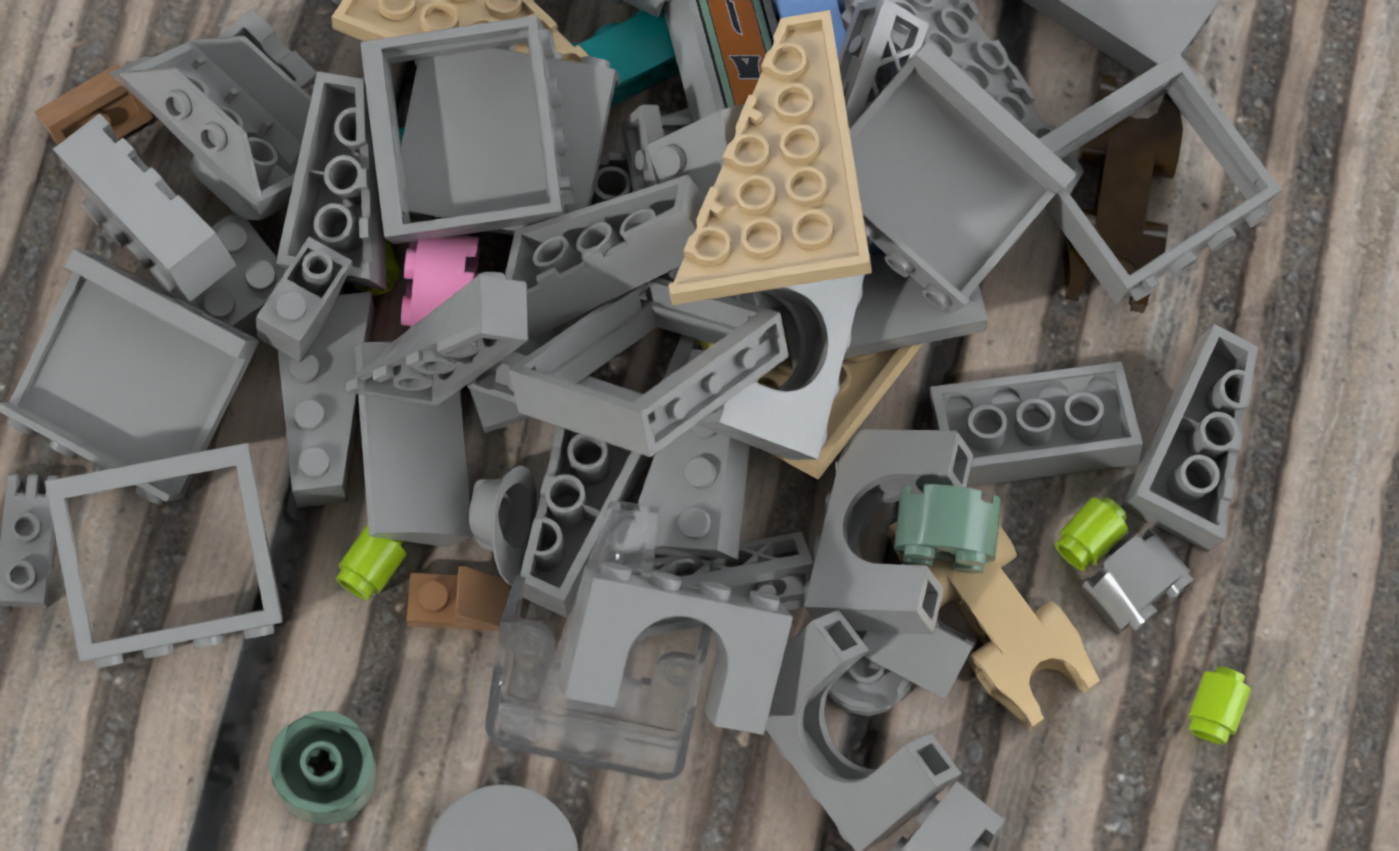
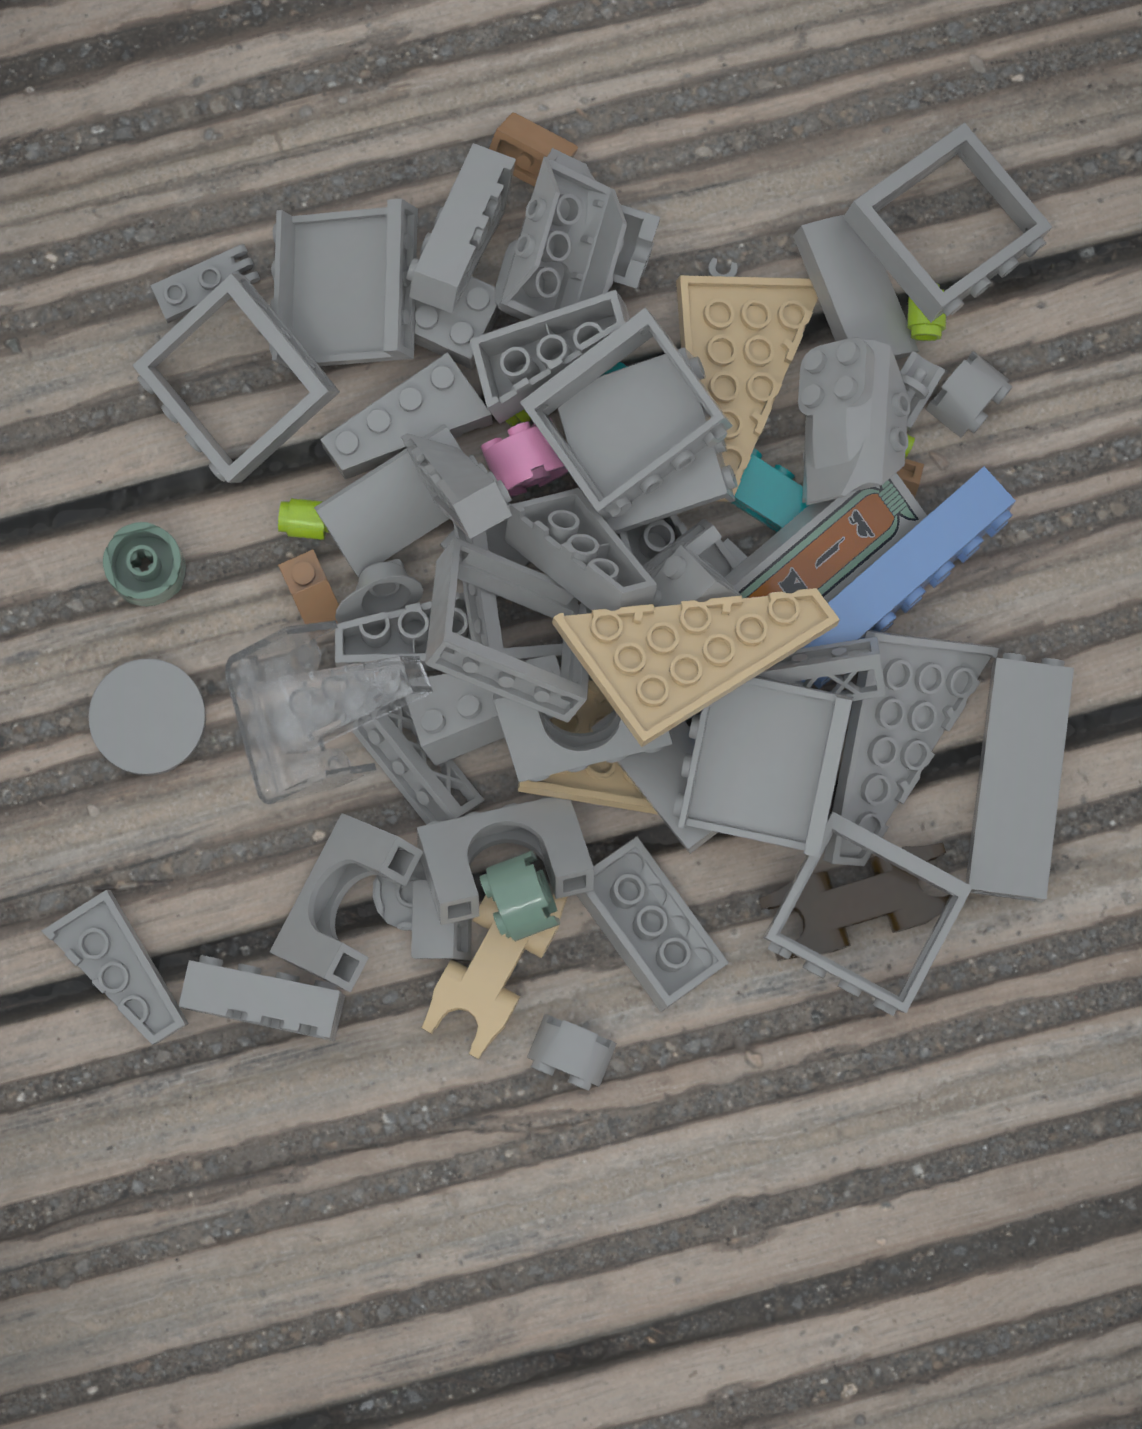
camera: 70 degrees right, 10 degrees up
light grey slope [256,237,352,362] -> none
light grey arch [556,562,793,735] -> none
lime brick [1055,497,1128,571] -> none
light grey wedge [1121,324,1258,552] -> none
lime brick [1187,666,1252,745] -> none

